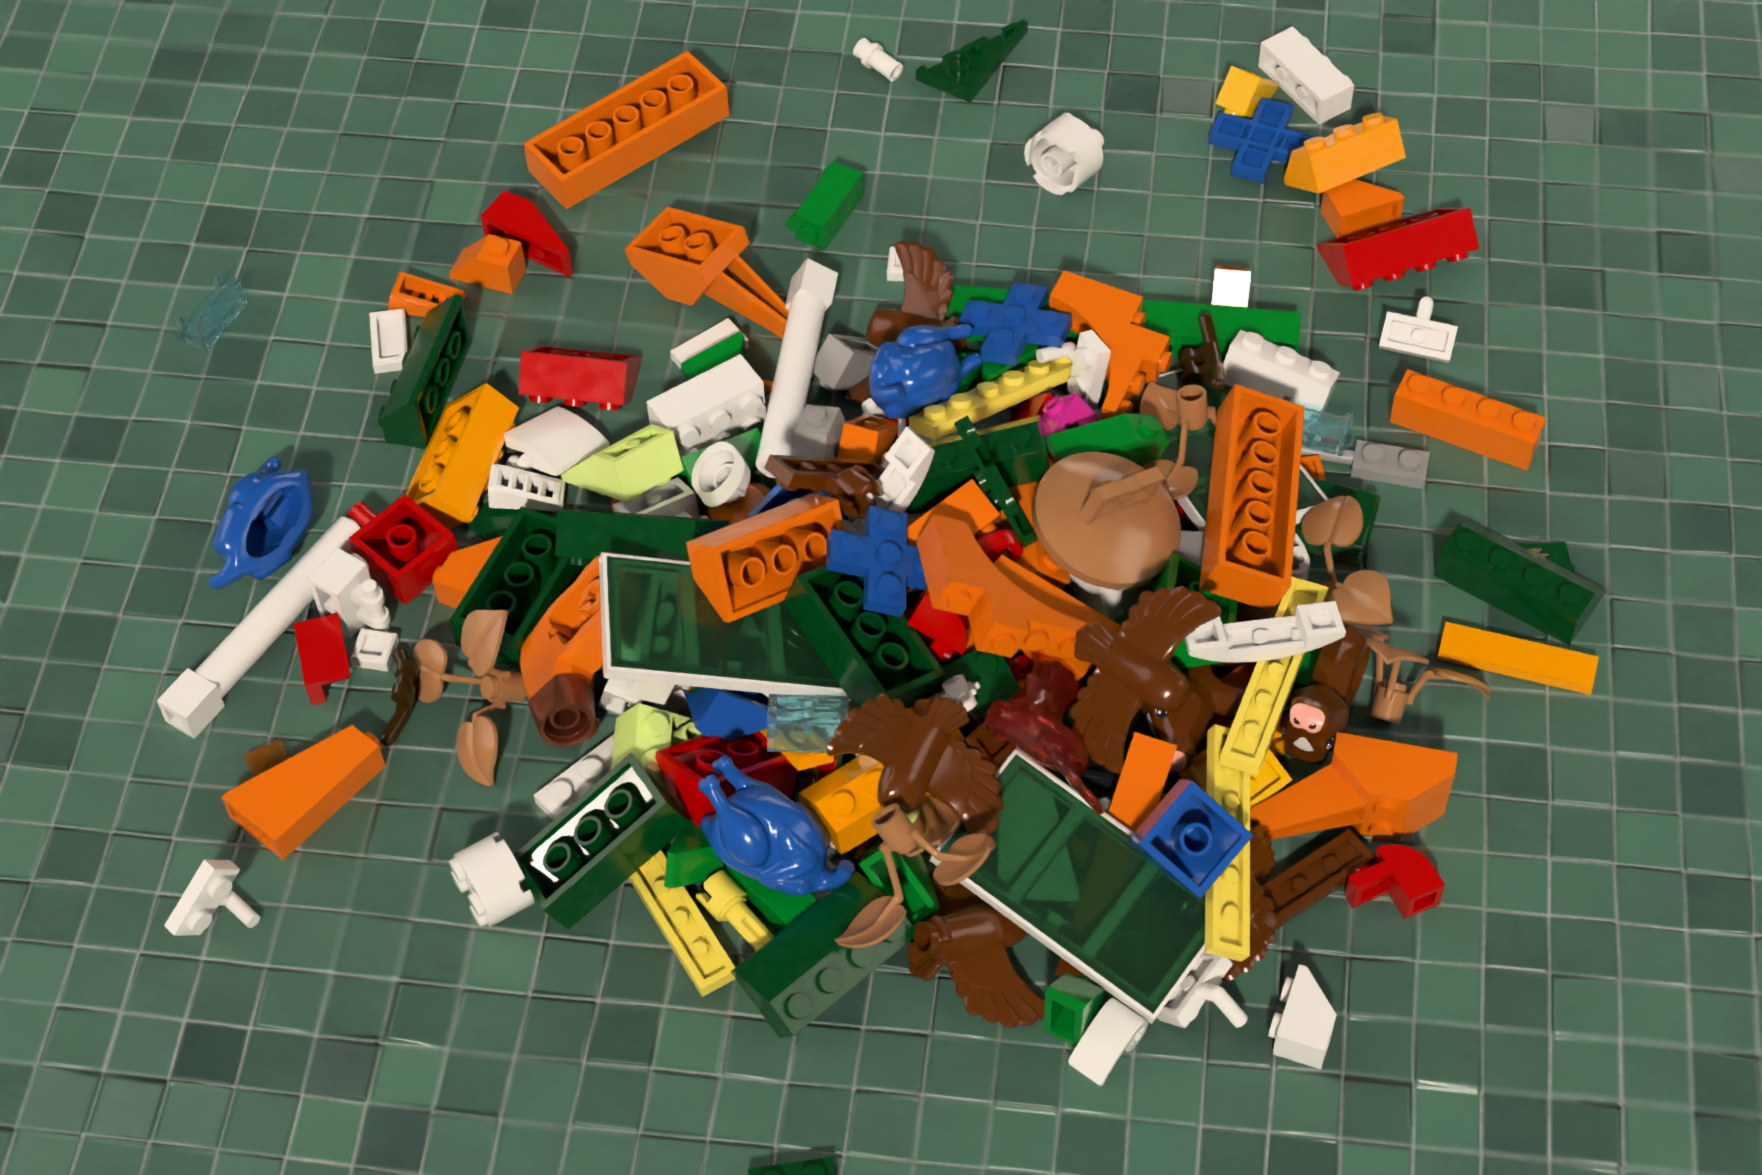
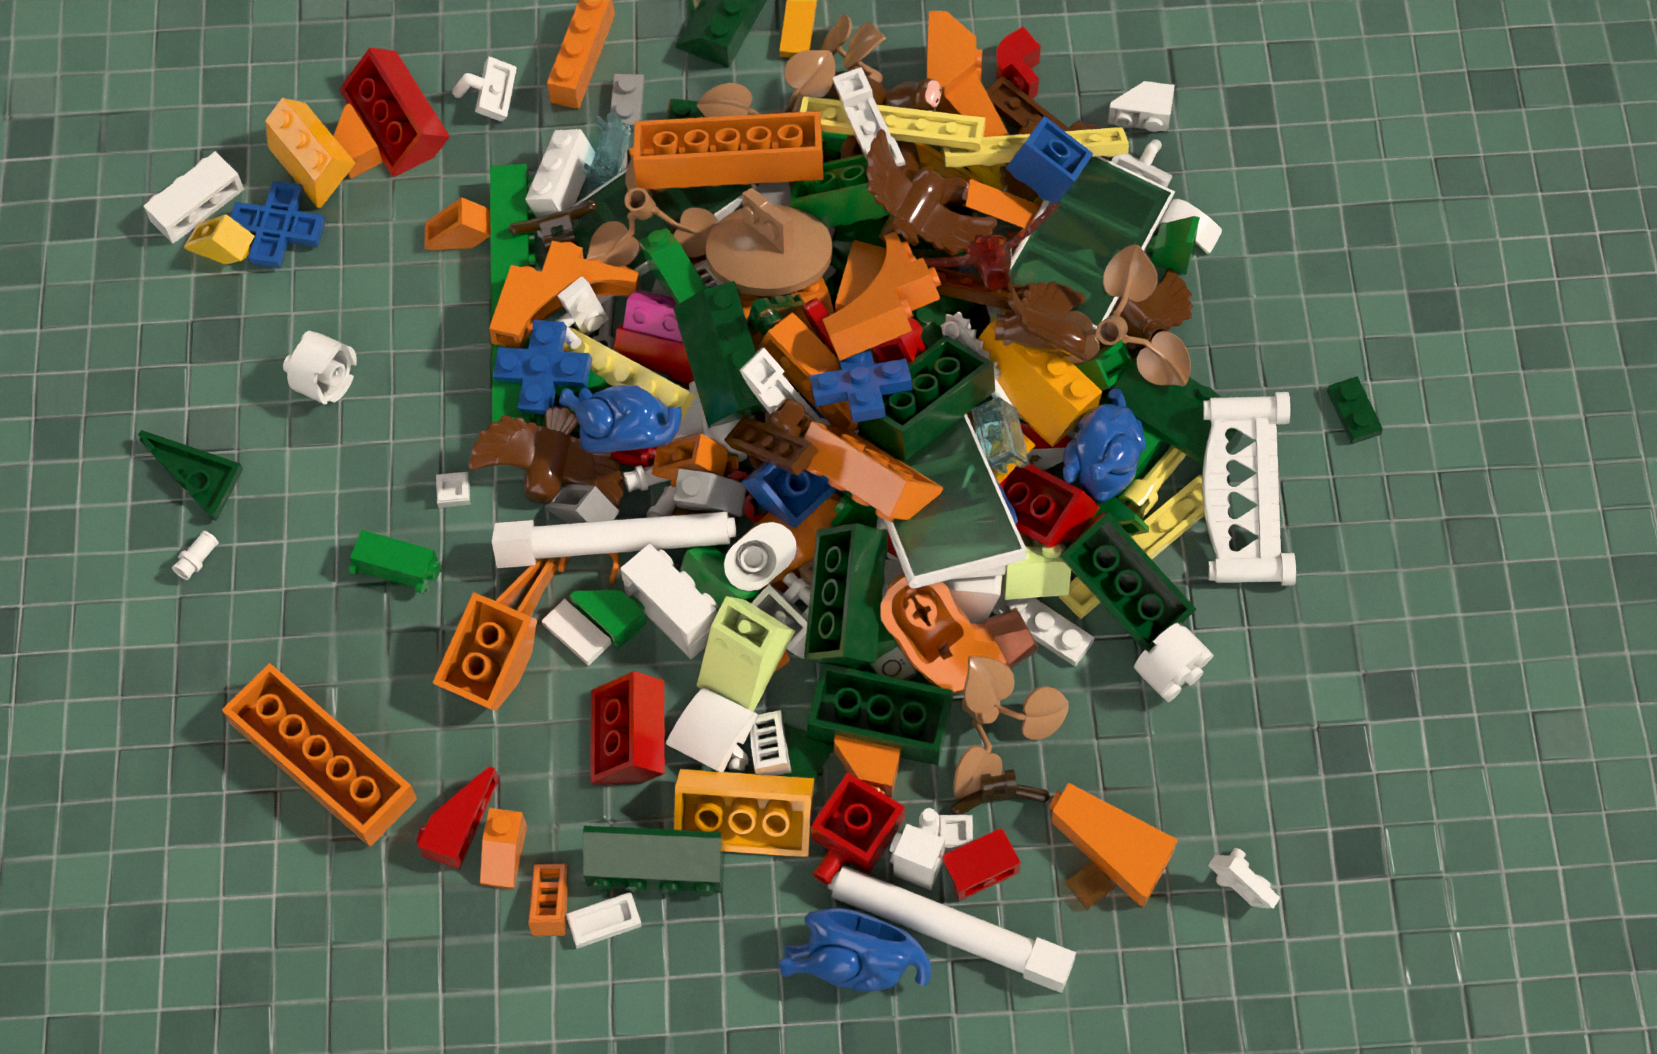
camera: 100 degrees left, 10 degrees up
none -> white piece [1202,392,1296,586]

